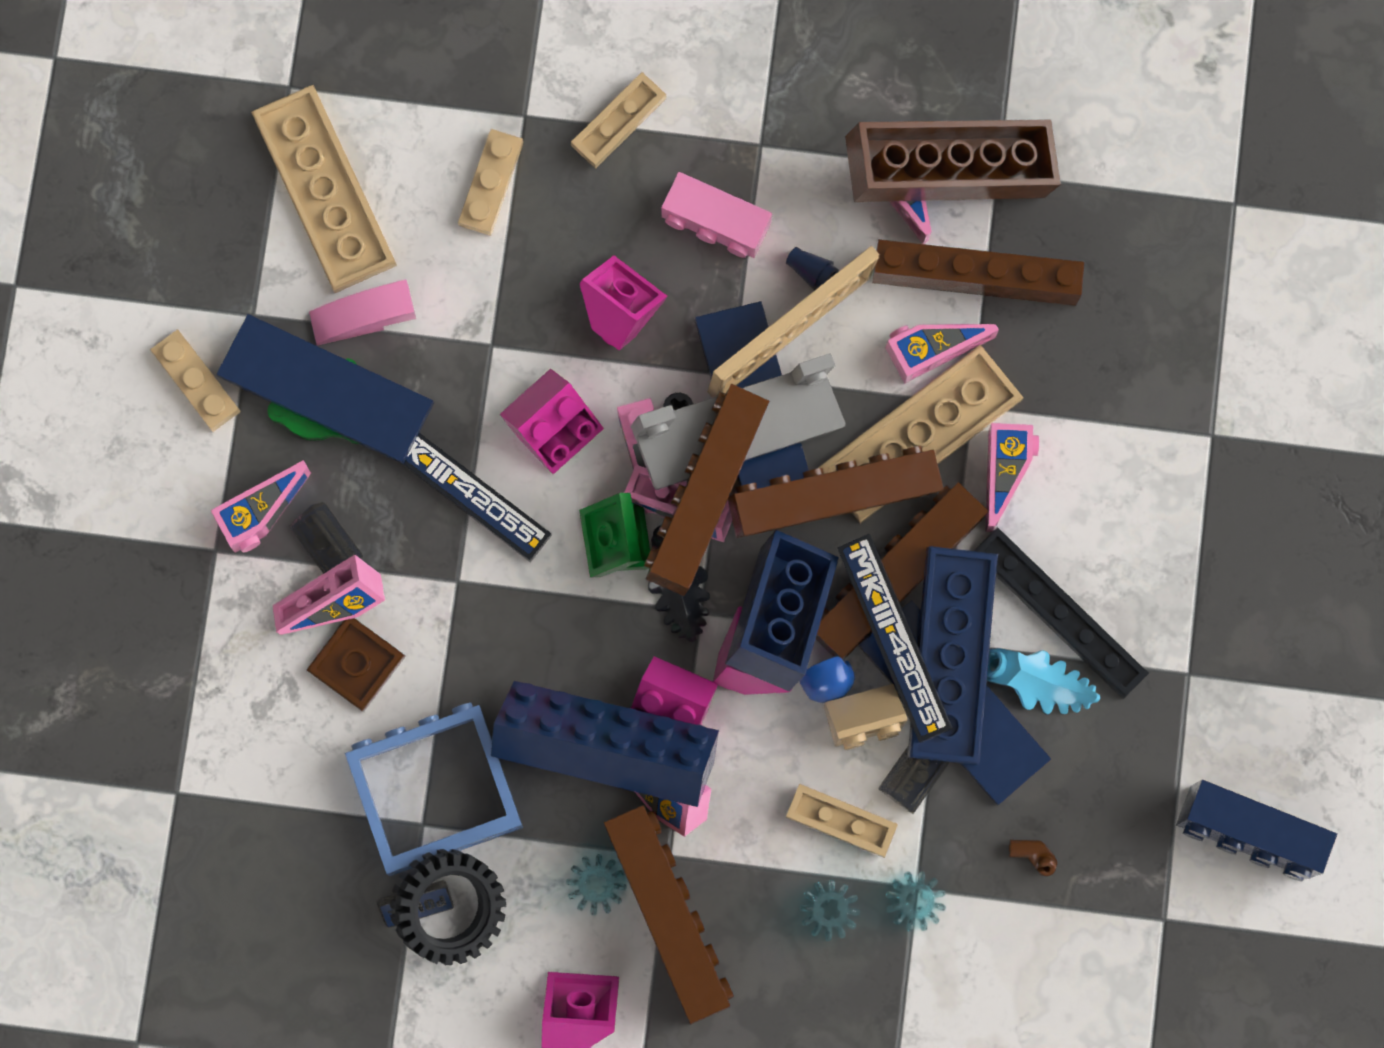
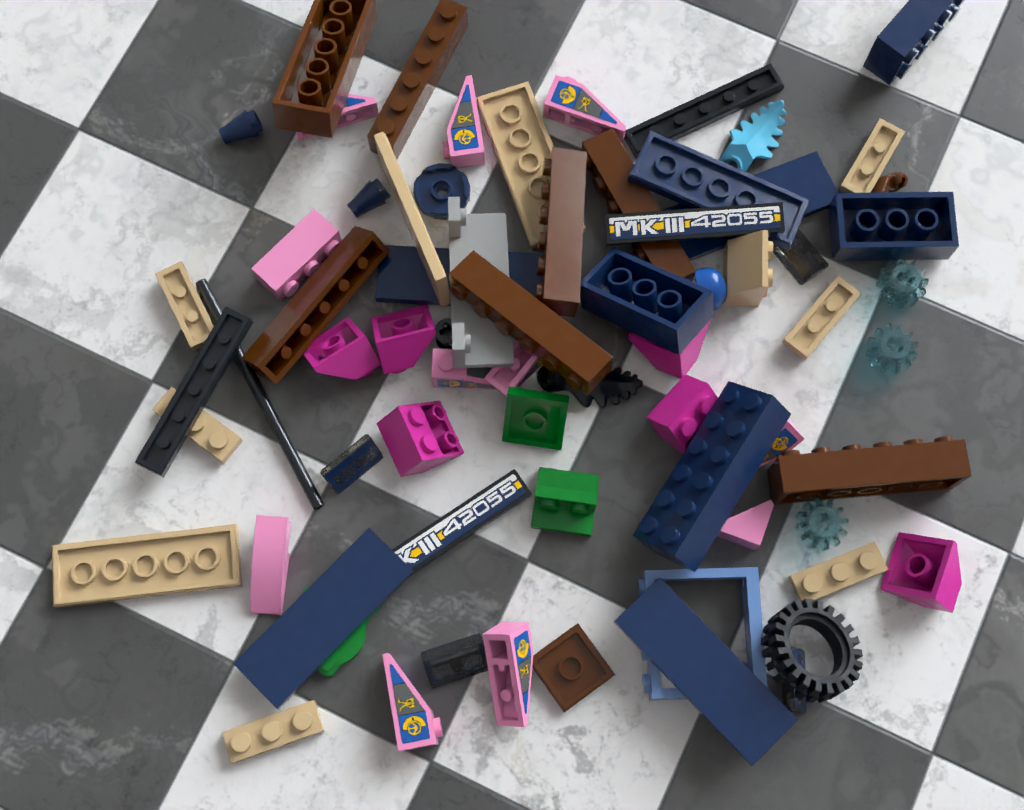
camera: 70 degrees left, 5 degrees down
none -> black tile [135,307,253,478]
none -> black piece [195,279,325,510]
none -> dark blue cone [219,110,264,145]
none -> reddish brown brick [241,226,390,385]
none -> slope [320,434,383,494]
none -> dark pink slope [371,305,436,374]
none -> dark blue plate [413,163,471,220]
none -> green bracket [531,467,600,537]
none -> dark blue tile [614,578,798,766]
none -> bright pink slope [717,500,774,551]
none -> tan plate [789,541,888,601]
none -> dark blue brick [828,192,959,261]
none -> tan plate [839,118,906,193]

